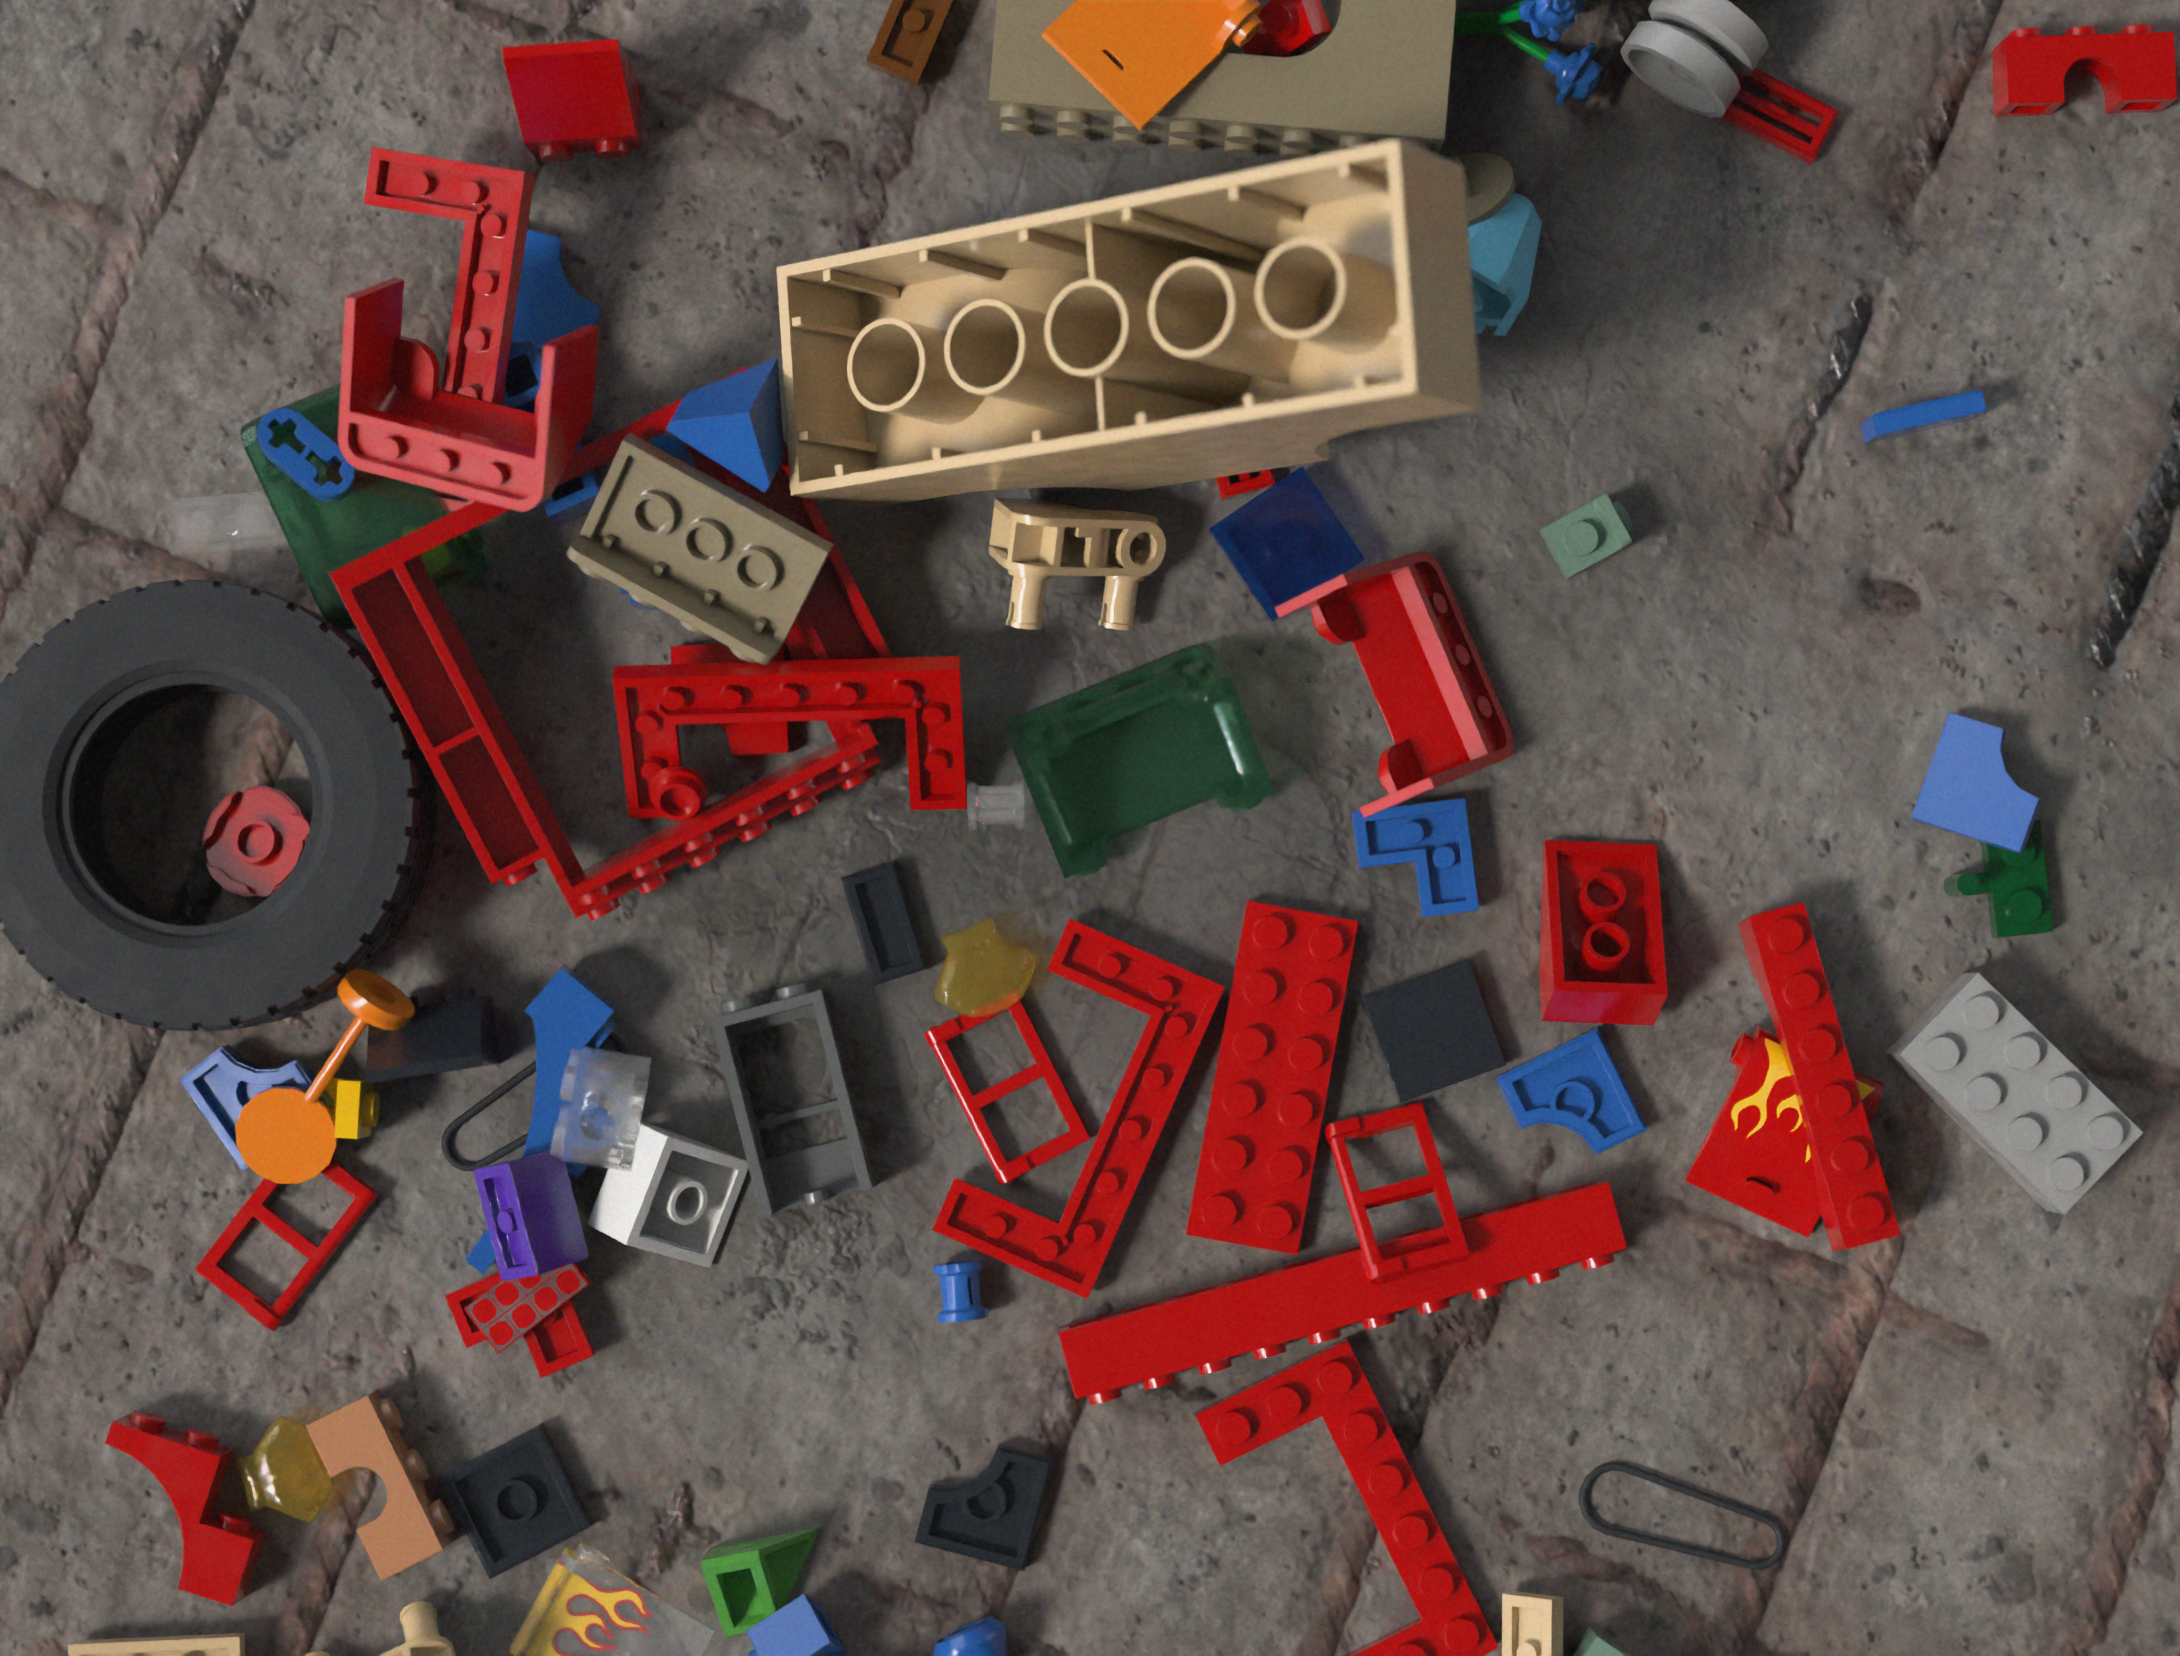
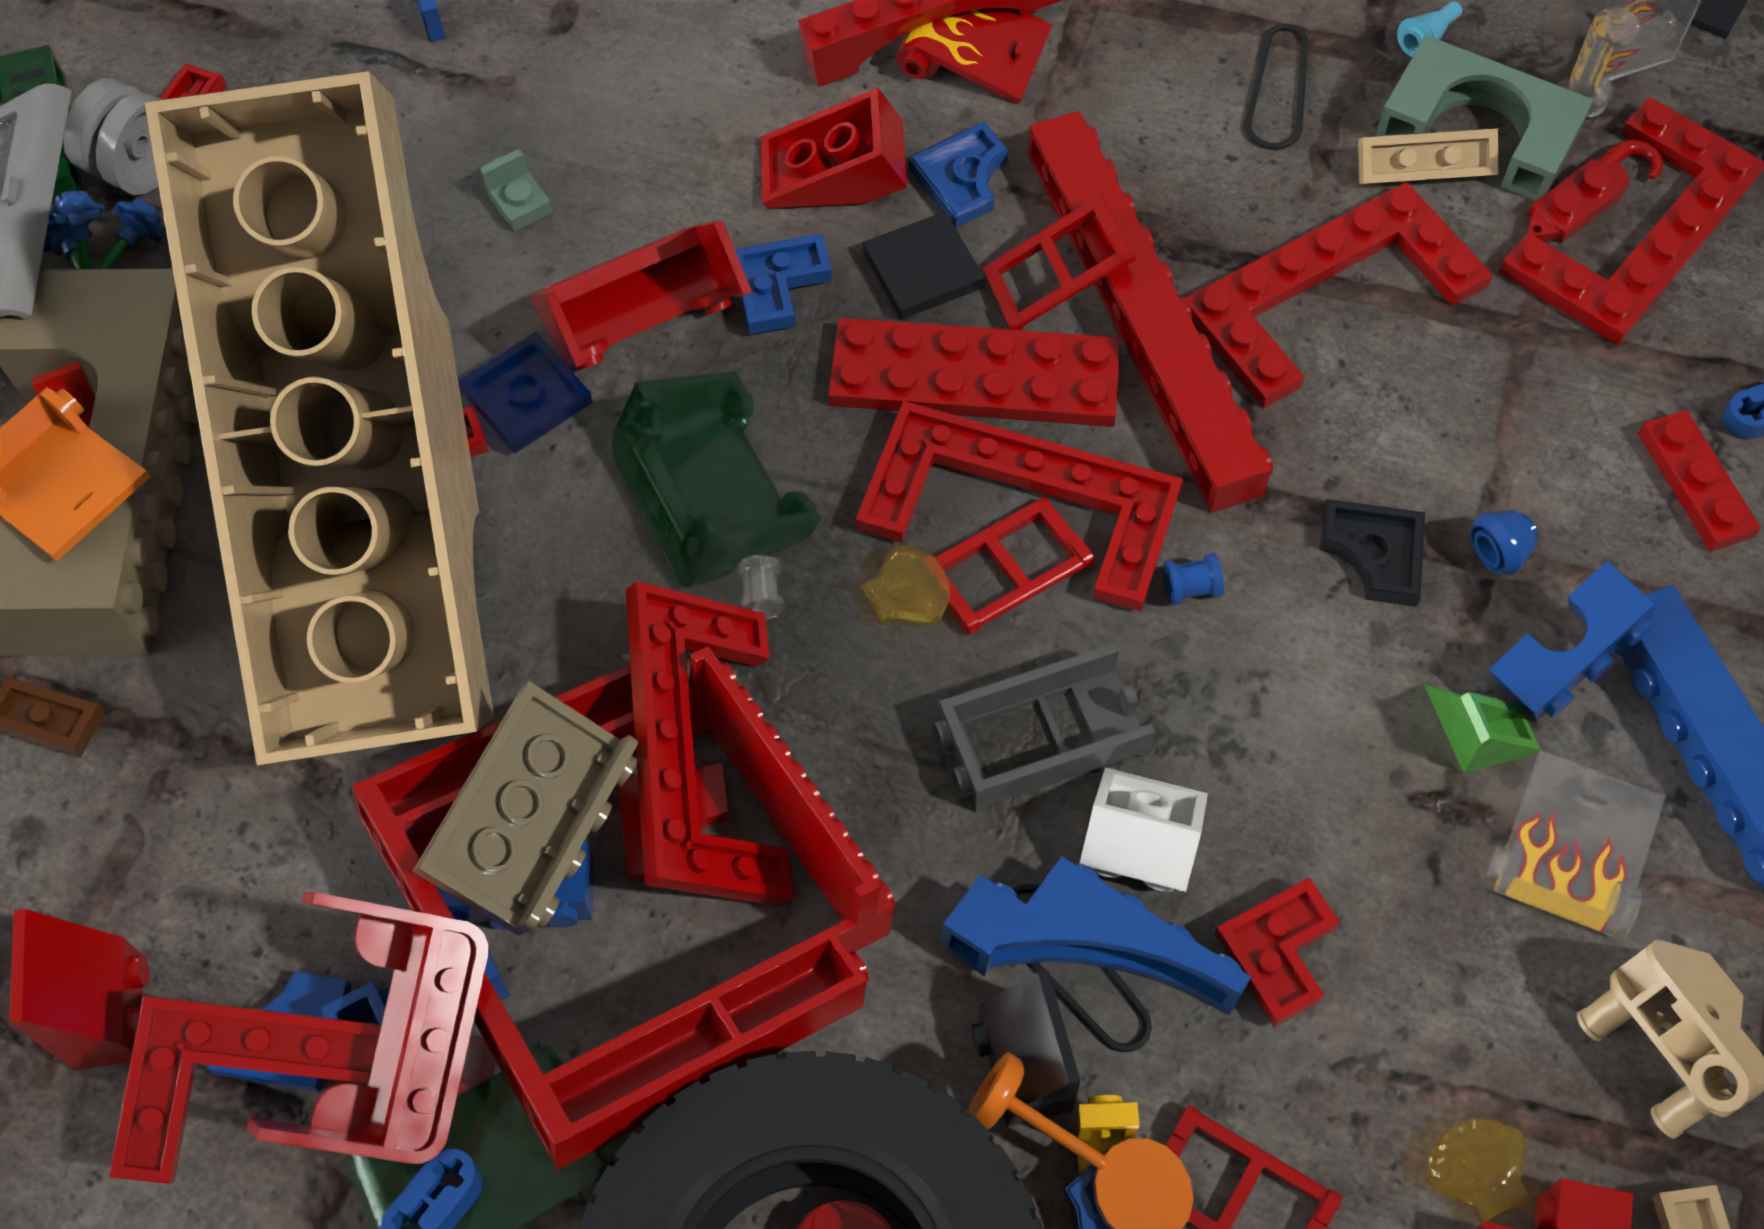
camera: 90 degrees left, 25 degrees down
nougat arch [306,1389,454,1581] -> none
black tile [438,1423,593,1579] -> none
red tile [464,1262,592,1354] -> none
dark purple panel [473,1148,588,1281] -> none
clear brick [550,1046,652,1172] -> none
red plate [650,766,707,821] -> none
blue slope [666,357,784,493] -> none
black tile [841,861,928,986] -> none
tan piece [988,498,1166,630] -> none

